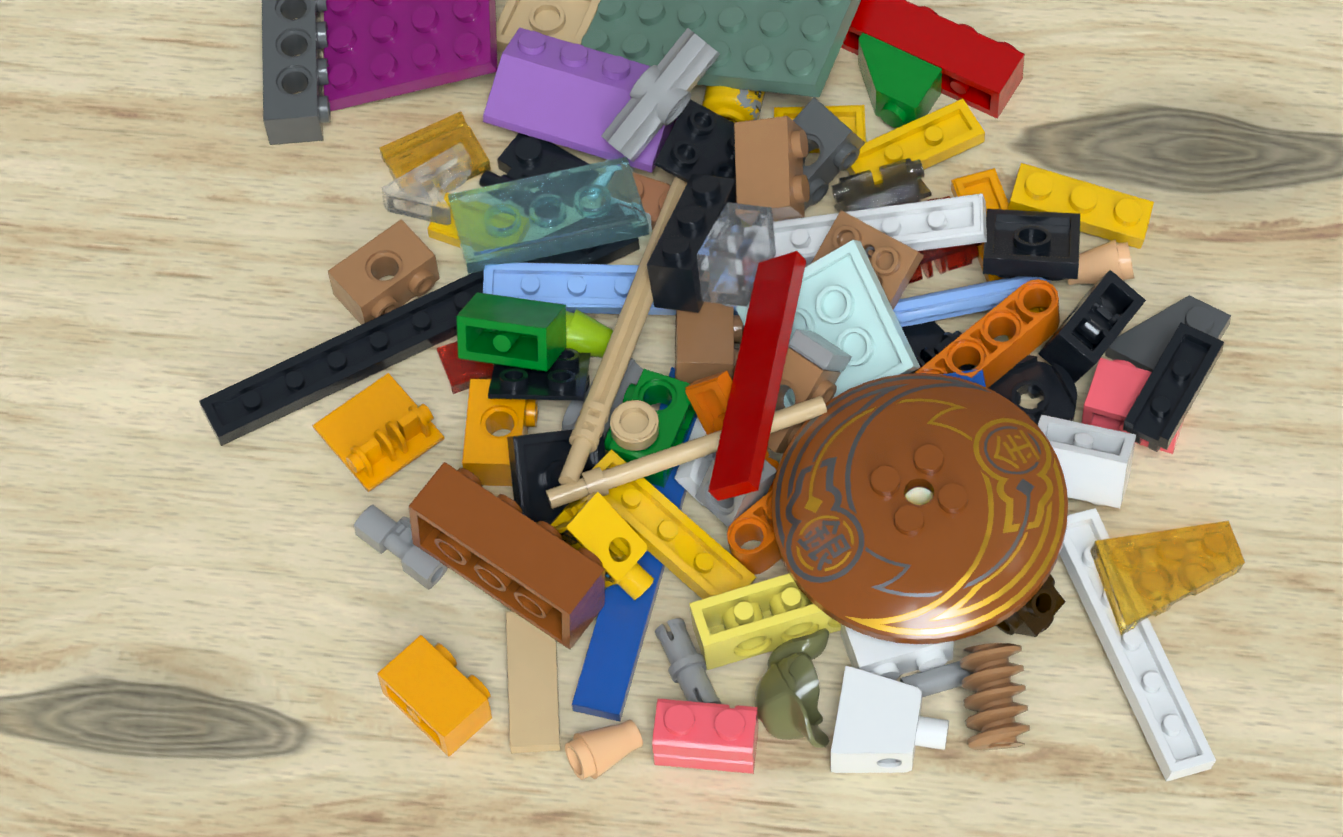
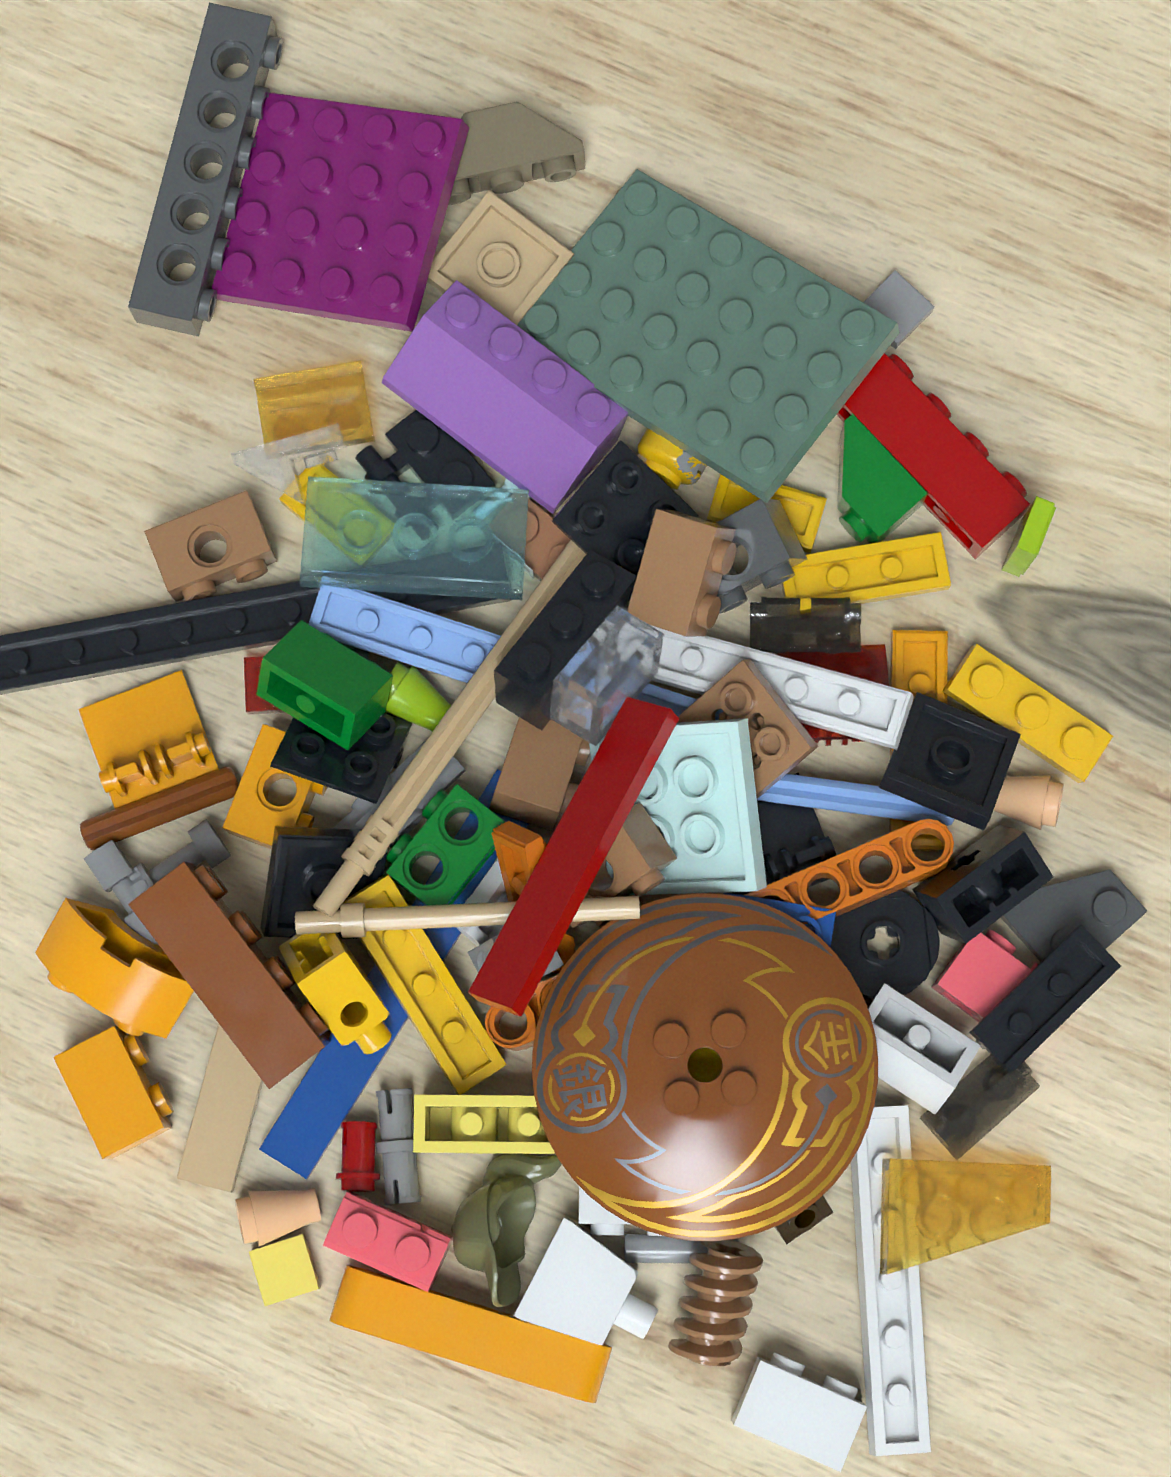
camera: 15 degrees right, 20 degrees up
light grey piece [601,28,720,162] -> none
tan tile [610,400,659,451] -> none
light grey tile [789,329,852,372] -> none
none -> light orange brick [35,898,194,1038]
none -> dark orange axle [80,767,239,850]
none -> light yellow tile [249,1234,321,1306]
none -> light orange beam [329,1265,612,1403]
none -> red pin [336,1121,380,1192]
none -> white brick [731,1352,867,1472]
none -> clear smoke hinge [919,1054,1040,1161]
none -> lime tile [1002,496,1056,577]

